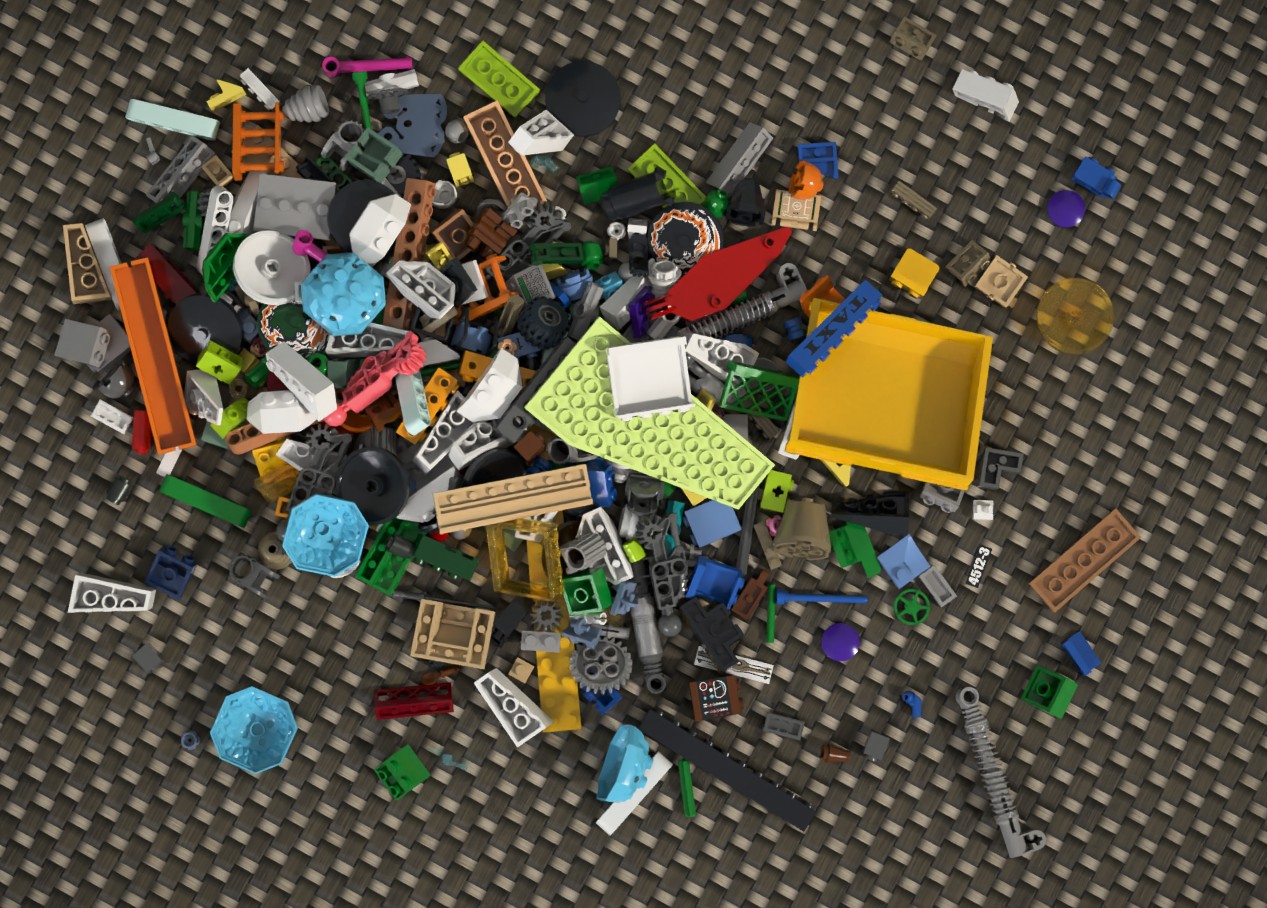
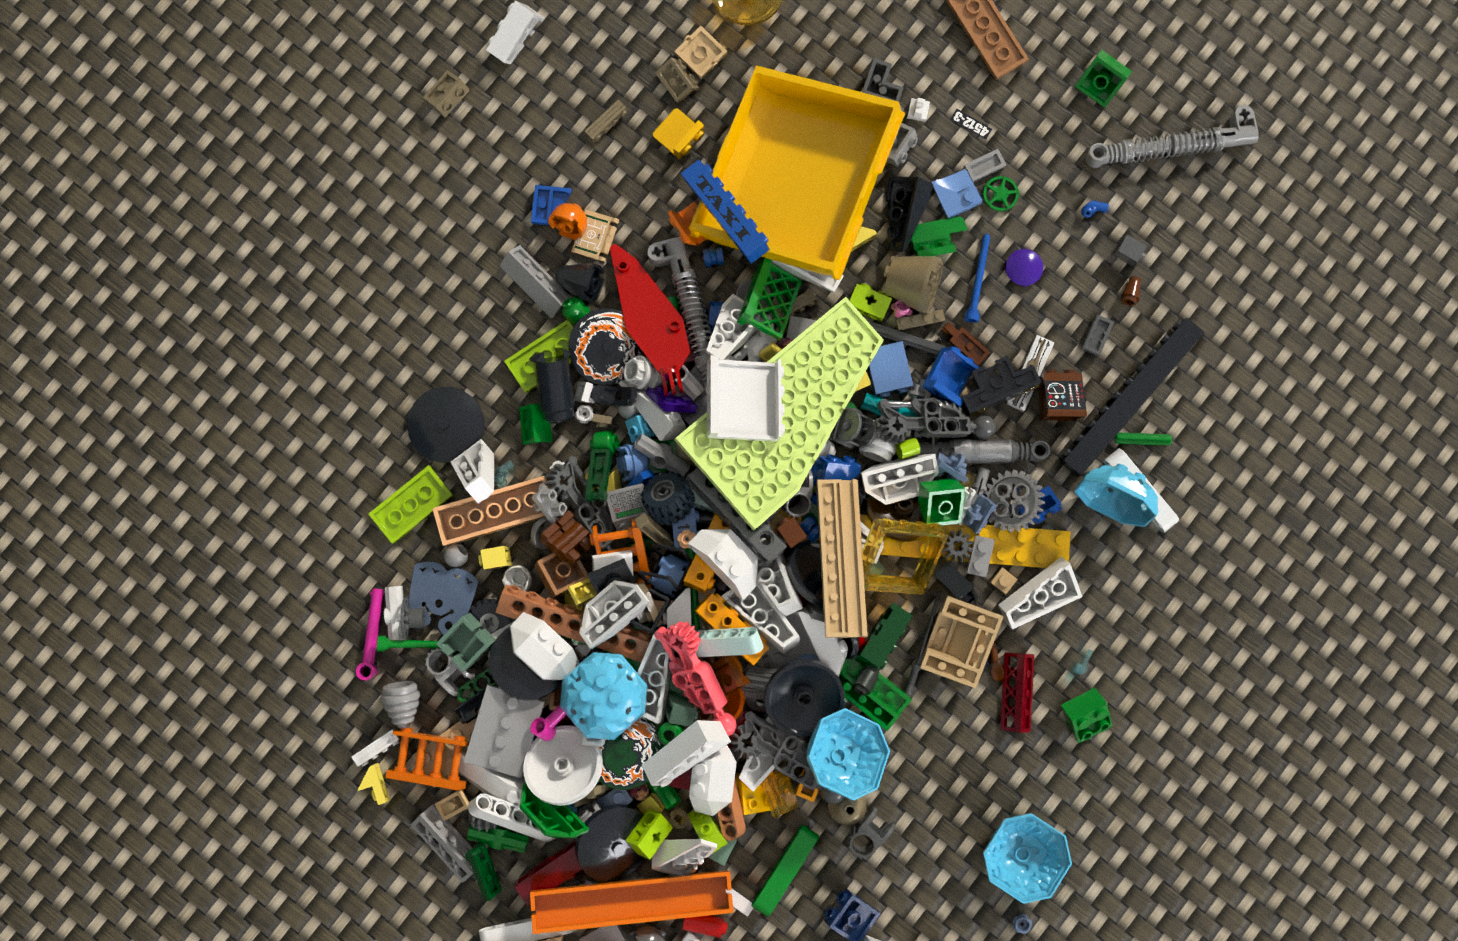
camera: 80 degrees left, 0 degrees up
light aqua beam [125,99,220,141] -> none
light grey hand [146,138,160,165] -> none
light grey piece [555,532,607,574] -> none
green bar [766,585,776,643] -> none
blue panel [1060,632,1101,676] -> none

